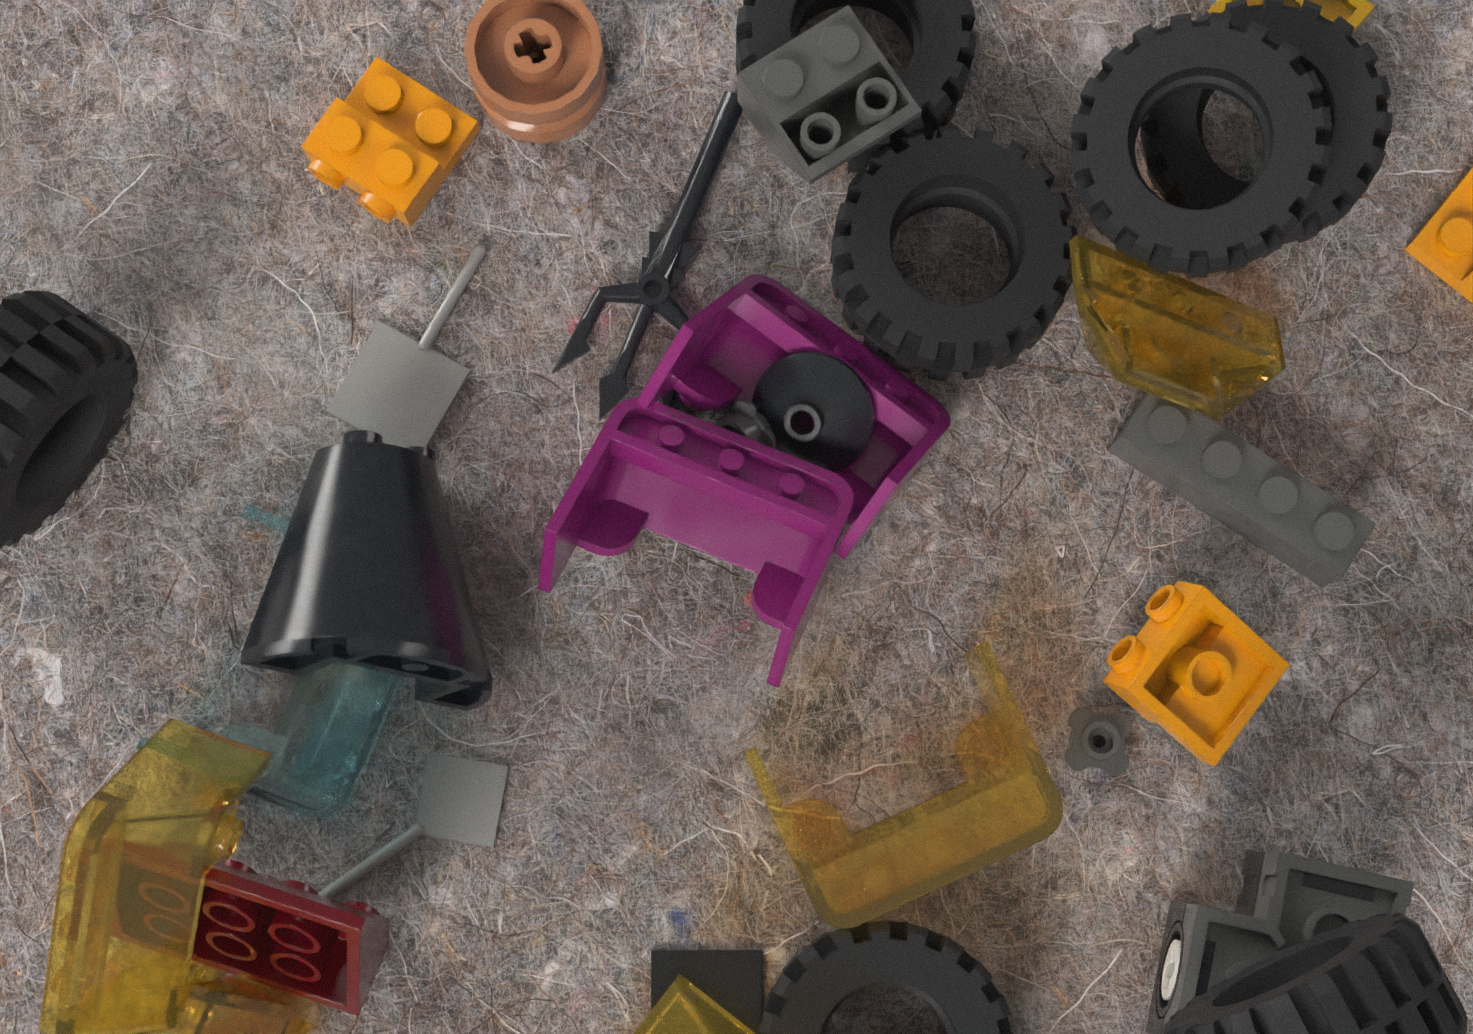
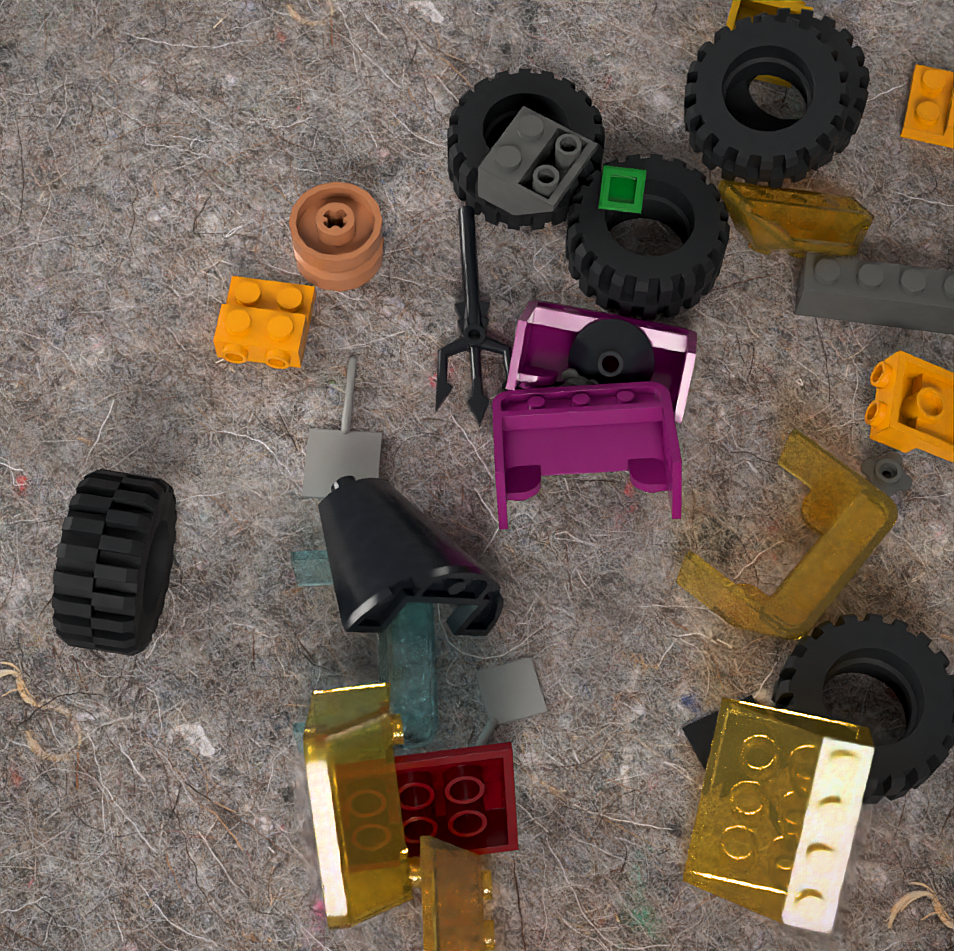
camera: 25 degrees left, 15 degrees down
none -> green slope [598,165,647,214]

